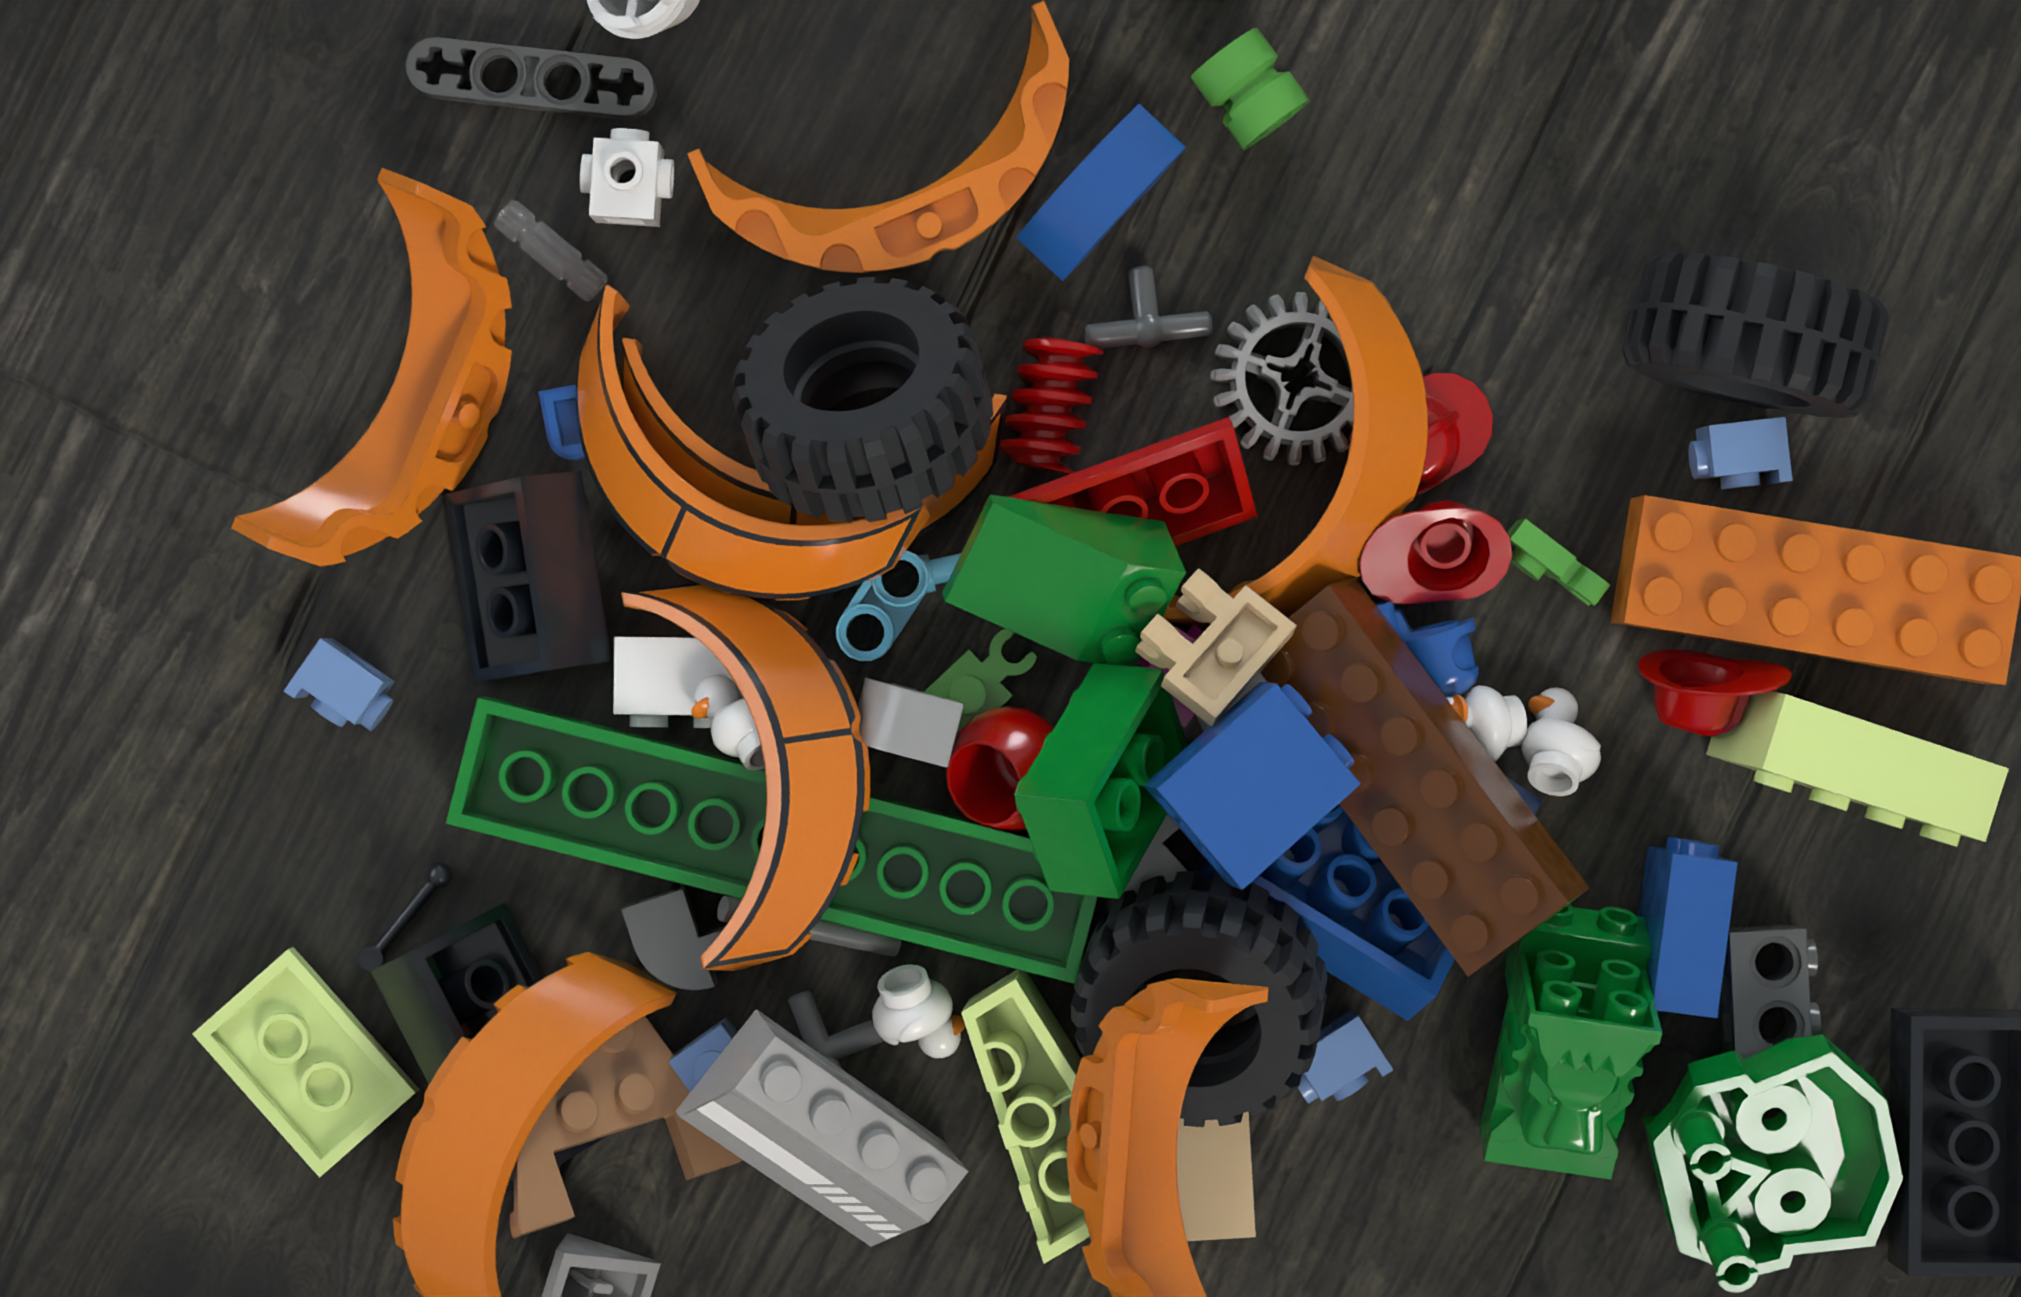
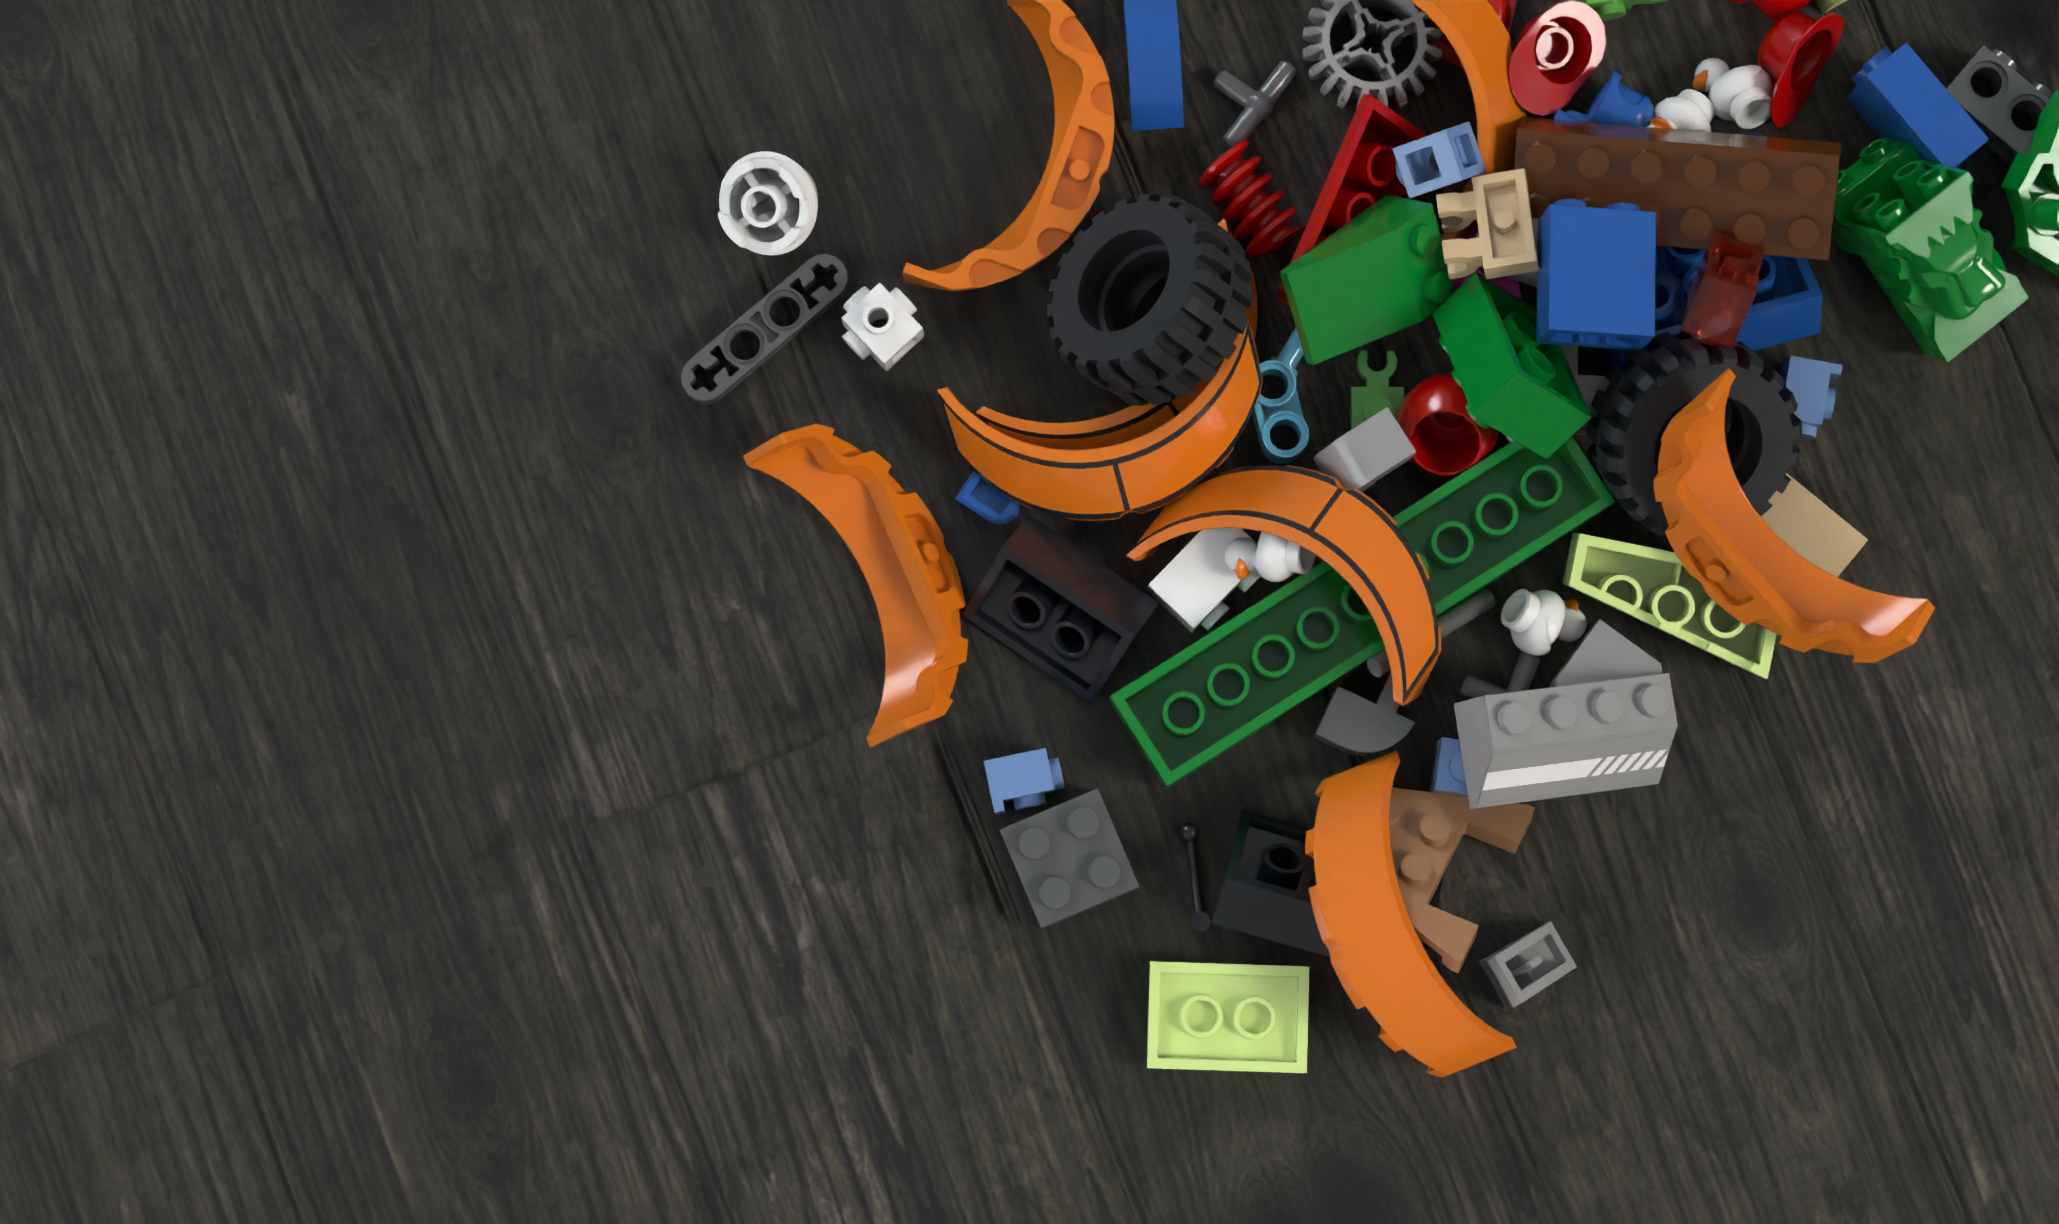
camera: 45 degrees left, 5 degrees down
clear axle [494,200,608,301] -> none
none -> dark grey brick [1000,788,1140,929]
none -> medium blue brick [1392,122,1486,199]
none -> light grey slope [1550,619,1663,687]
none -> clear red brick [1681,231,1764,348]
none -> red piece [1758,9,1844,128]

